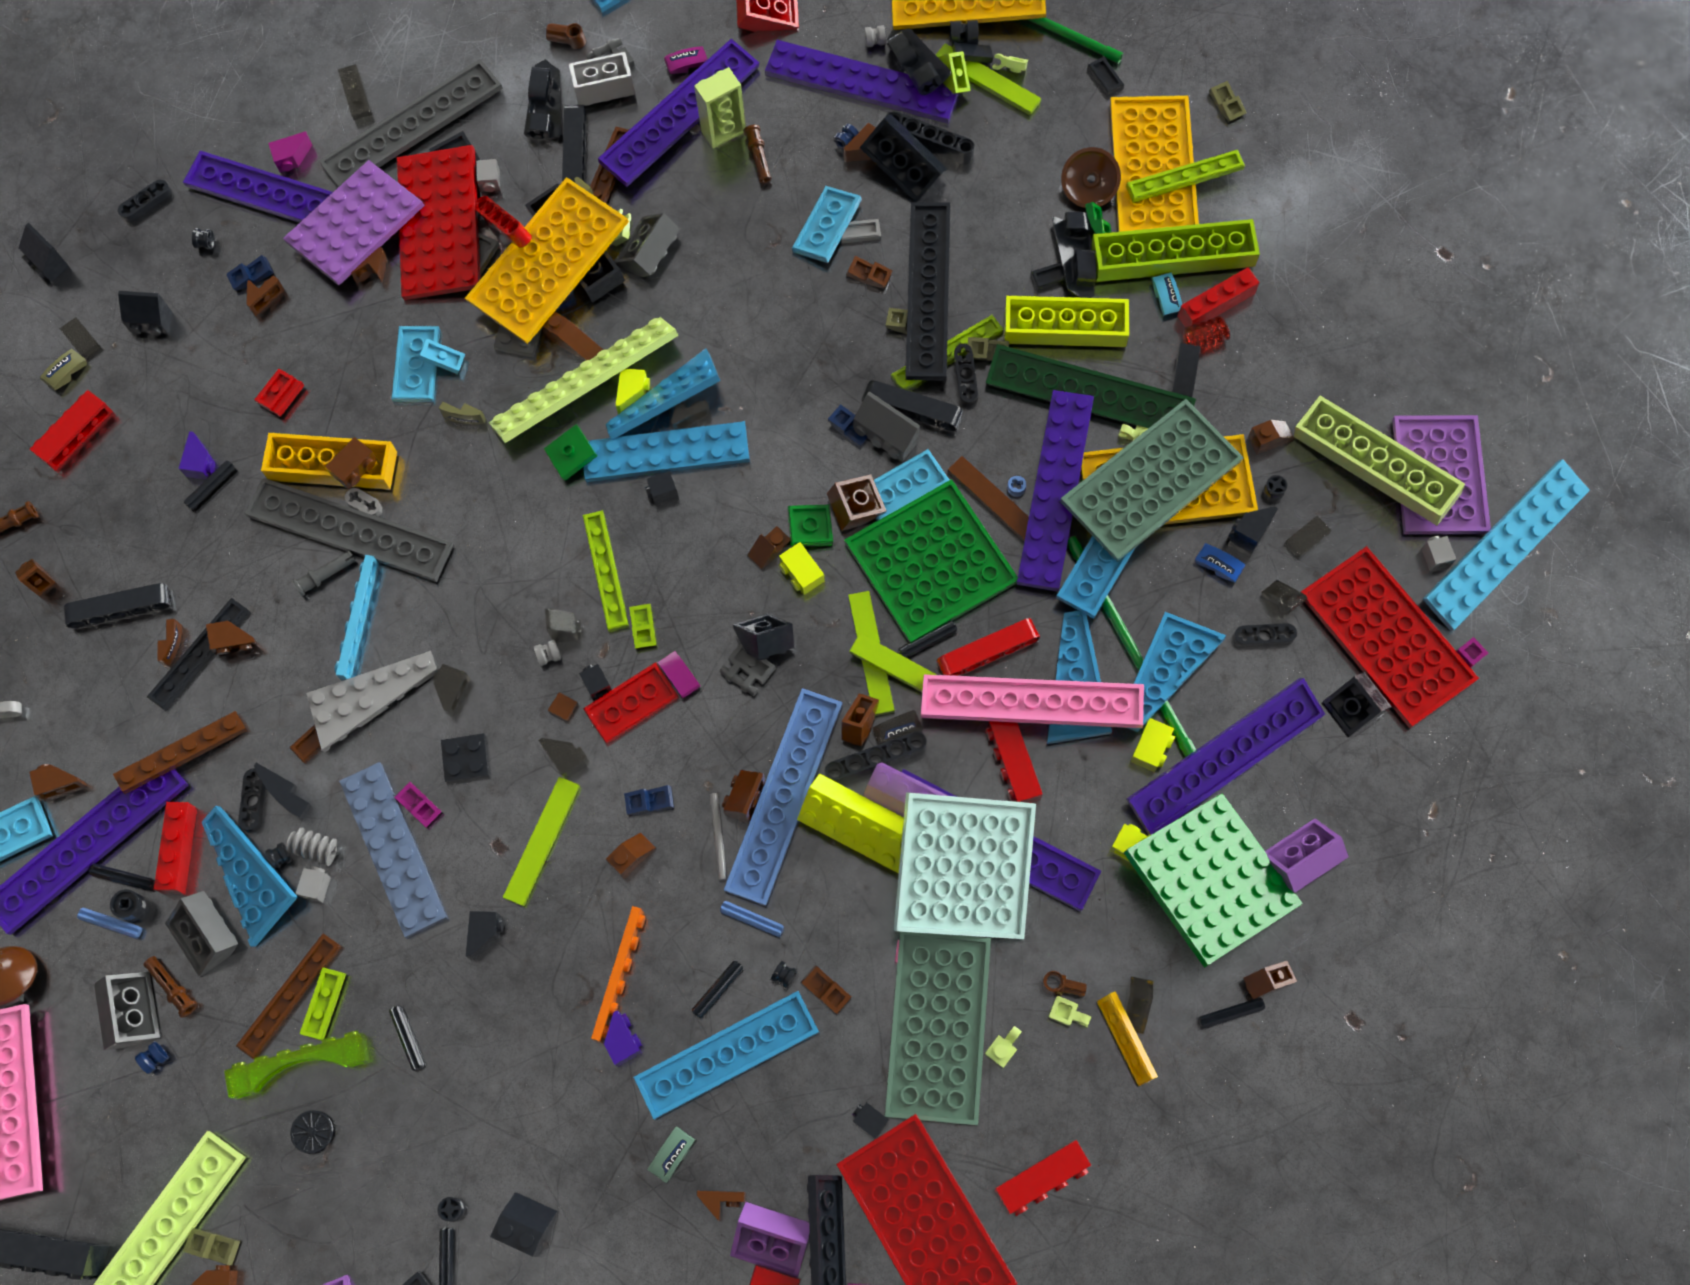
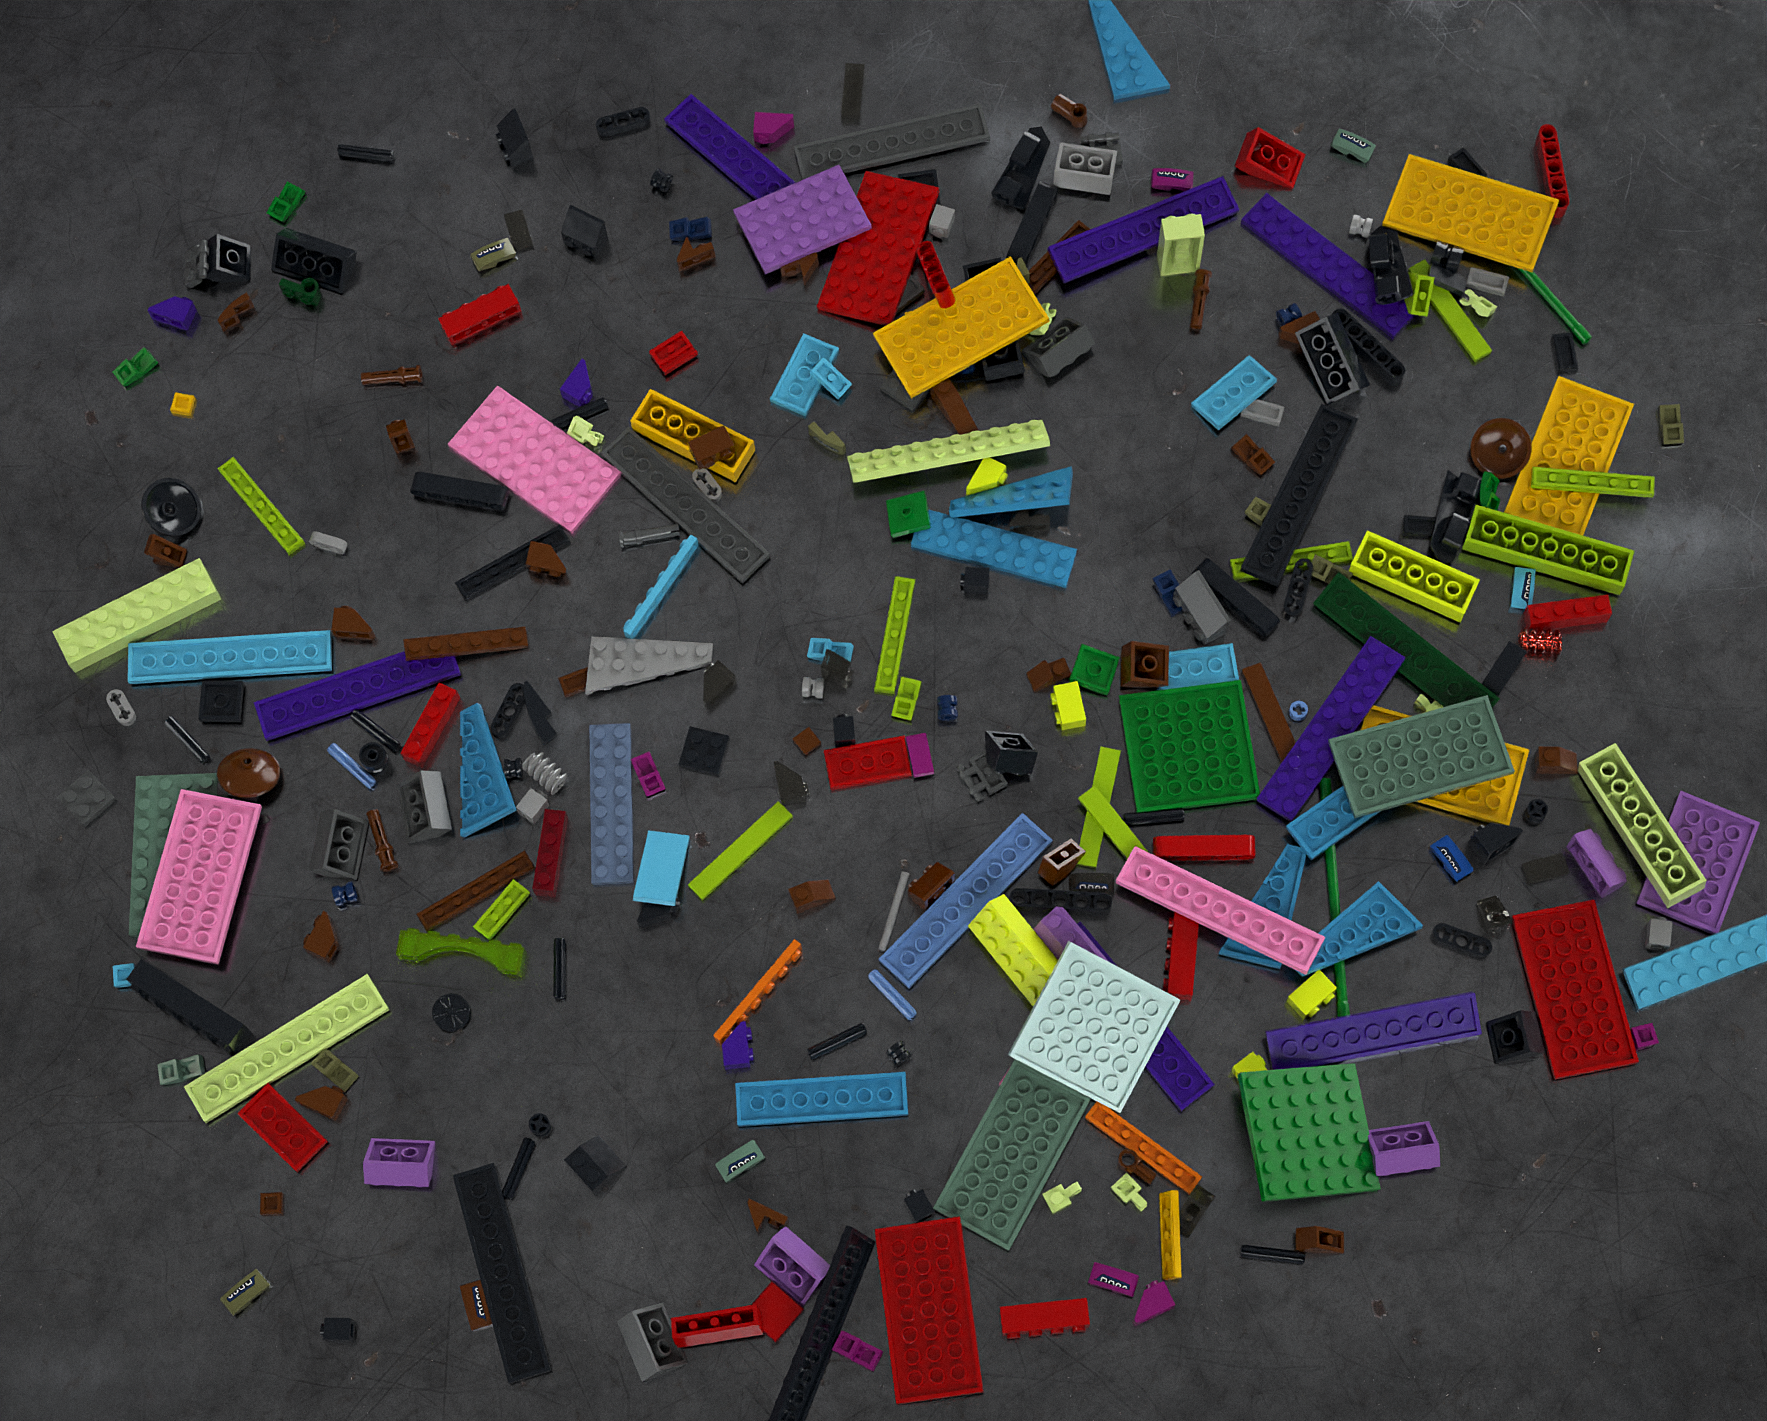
camera: 25 degrees right, 0 degrees up
reddish brown slope [157,619,182,667] -> none
dark blue slope [624,785,674,815] -> none
reddish brown slope [800,965,851,1014] -> none
none -> reddish brown slope [303,911,339,963]
none -> bright pink plate [448,386,622,534]
none -> dark red brick [532,809,568,897]
none -> yellowish green plate [567,416,605,446]
none -> medium azure tile [633,830,689,906]
none -> medium azure slope [807,638,854,665]
none -> dark blue wheel [937,695,958,721]
none -> orange plate [1085,1101,1202,1195]
none -> magenta slope [1088,1262,1139,1297]
none -> magenta slope [1133,1280,1175,1326]
none -> light grey tile [1466,267,1509,297]
none -> medium lavender slope [1566,829,1627,898]

